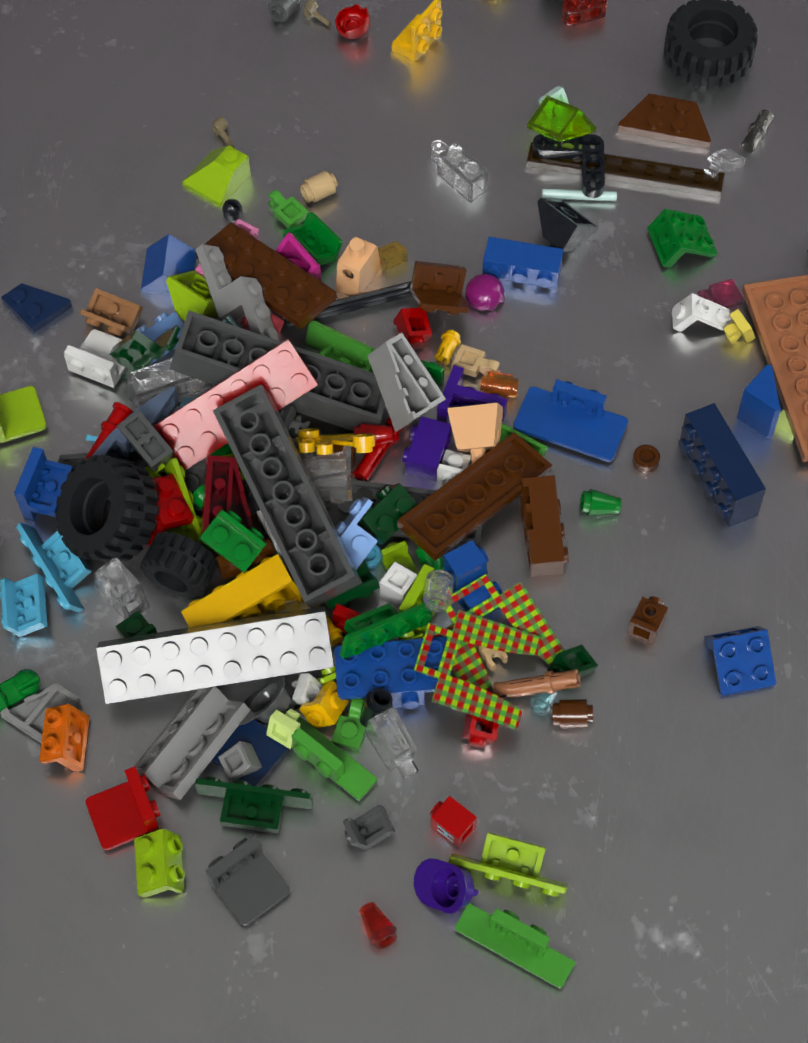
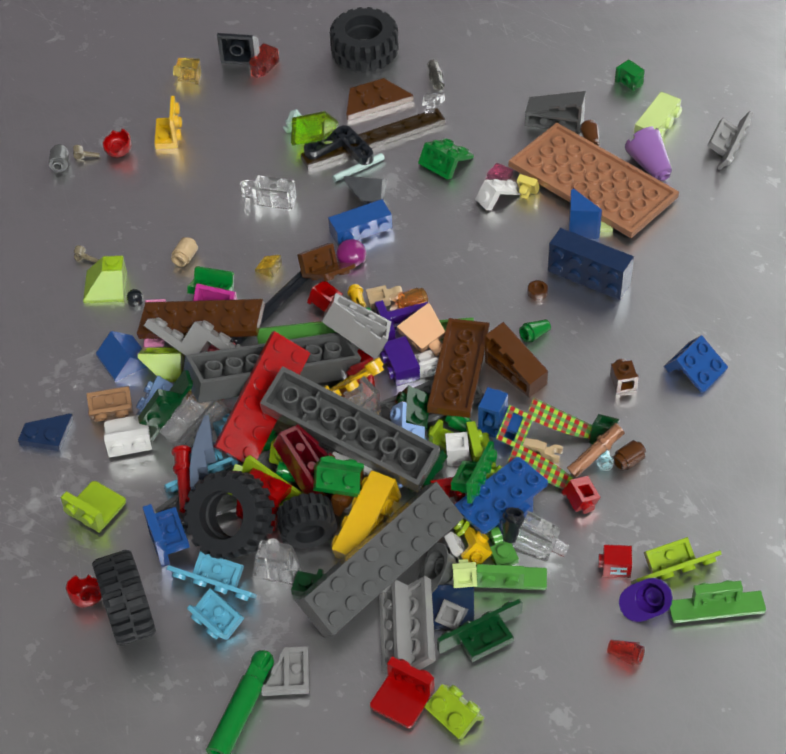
camera: 35 degrees left, 10 degrees down
orange bracket [39,704,90,771] -> none
dark grey hinge [117,410,173,472] -> none
dark grey bracket [205,835,290,926] -> none
bright green plate [268,189,309,228] -> none
light nougat torso [336,237,381,296] -> none
dark grey bracket [343,805,396,850] -> none
piece [414,609,542,730] -> none
clear brick [423,570,454,613] -> none
blue bracket [513,379,628,462] -> none

